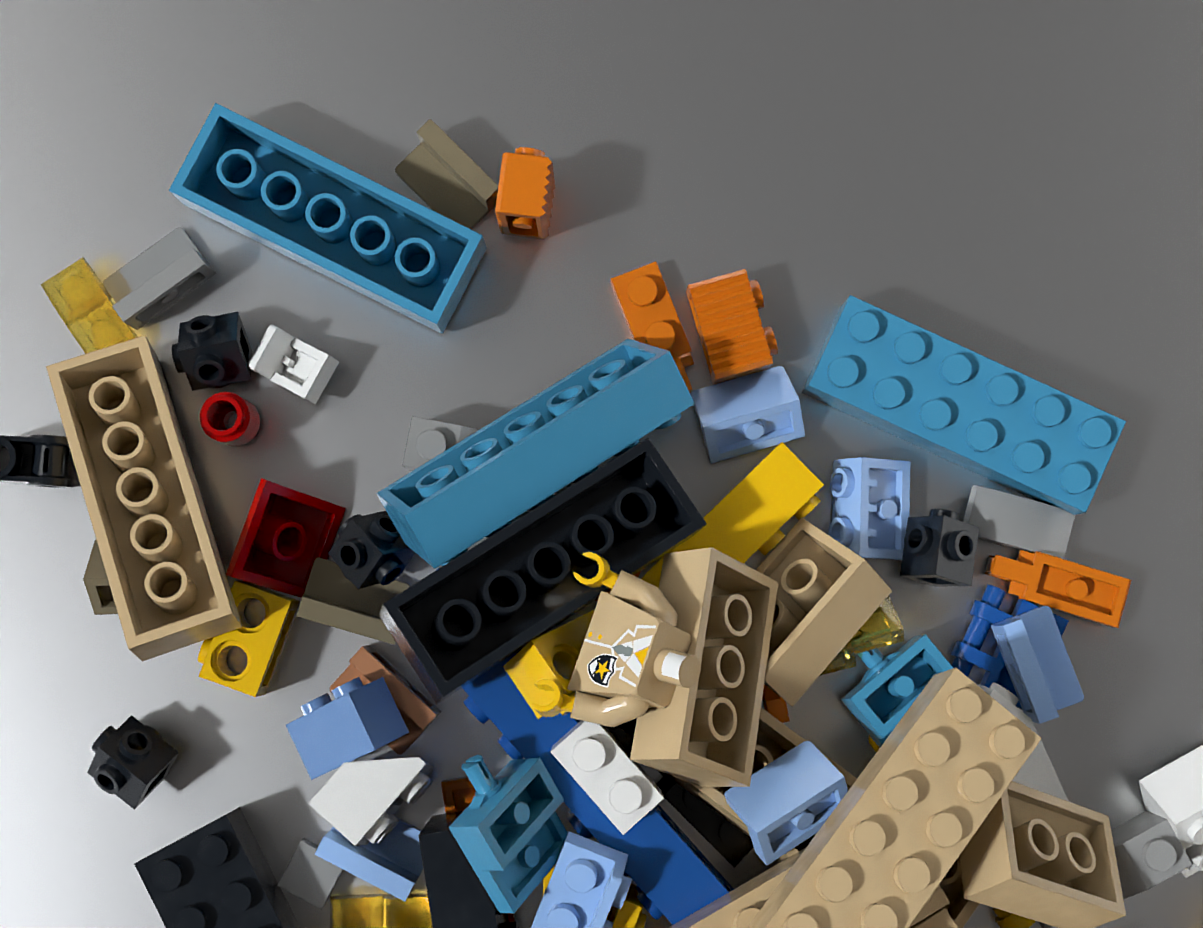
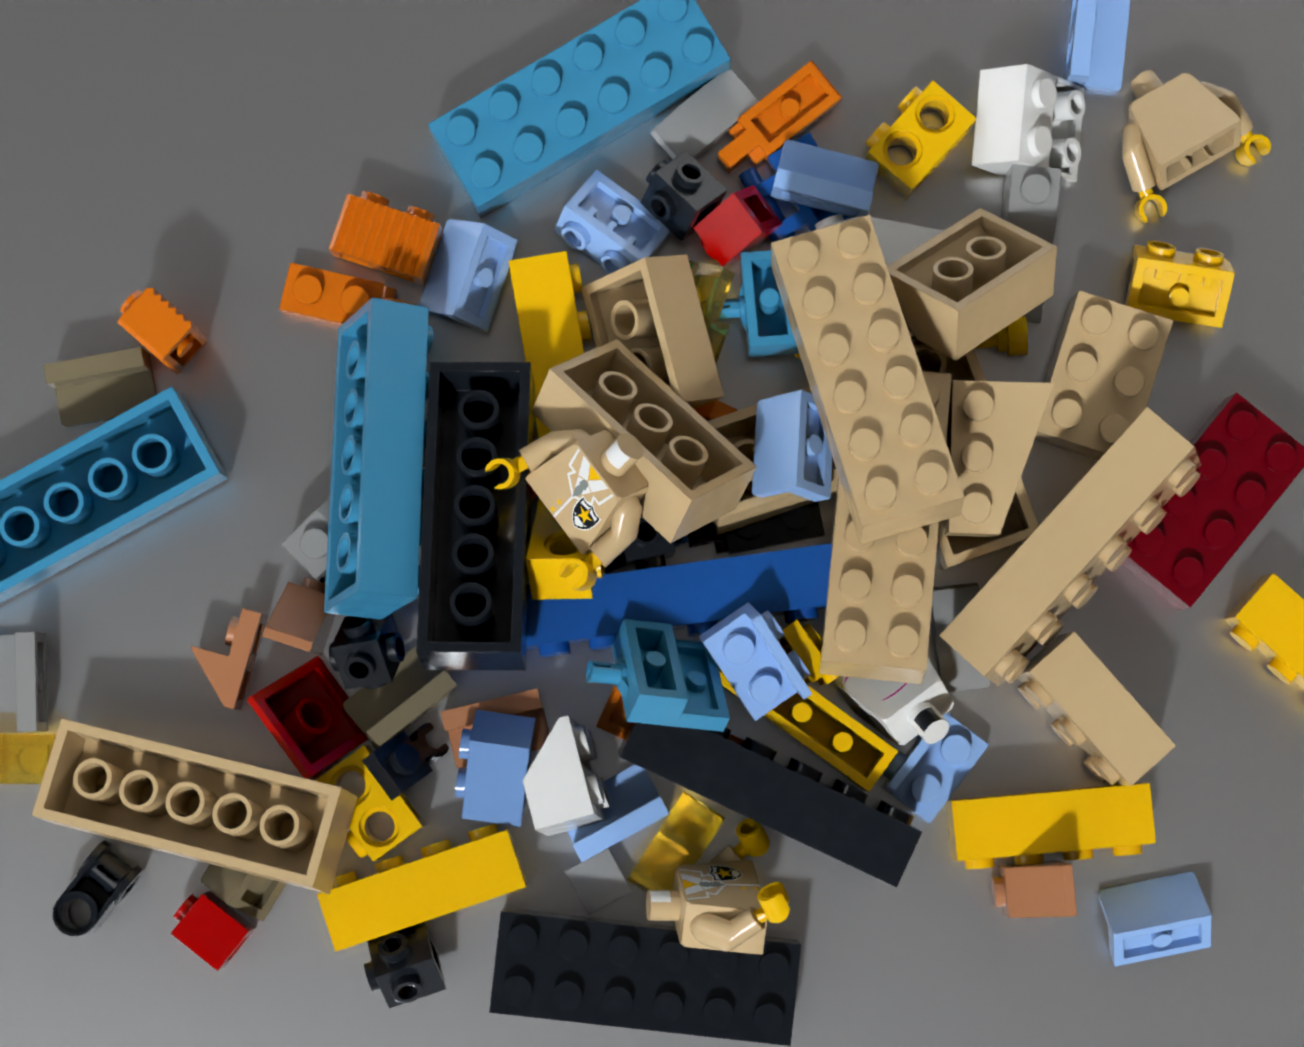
camera: 60 degrees left, 0 degrees up
black brick [172,311,252,391] -> none
red brick [200,392,260,446] -> none
white bracket [248,325,339,404] -> none
white brick [551,720,664,835] -> none
none -> red brick [170,891,256,971]
none -> nougat slope [191,608,268,710]
none -> nougat slope [262,577,336,655]
none -> yellow brick [317,823,528,952]
none -> black plate [362,723,449,801]
none -> red brick [693,185,783,267]
none -> yellow brick [865,80,977,200]

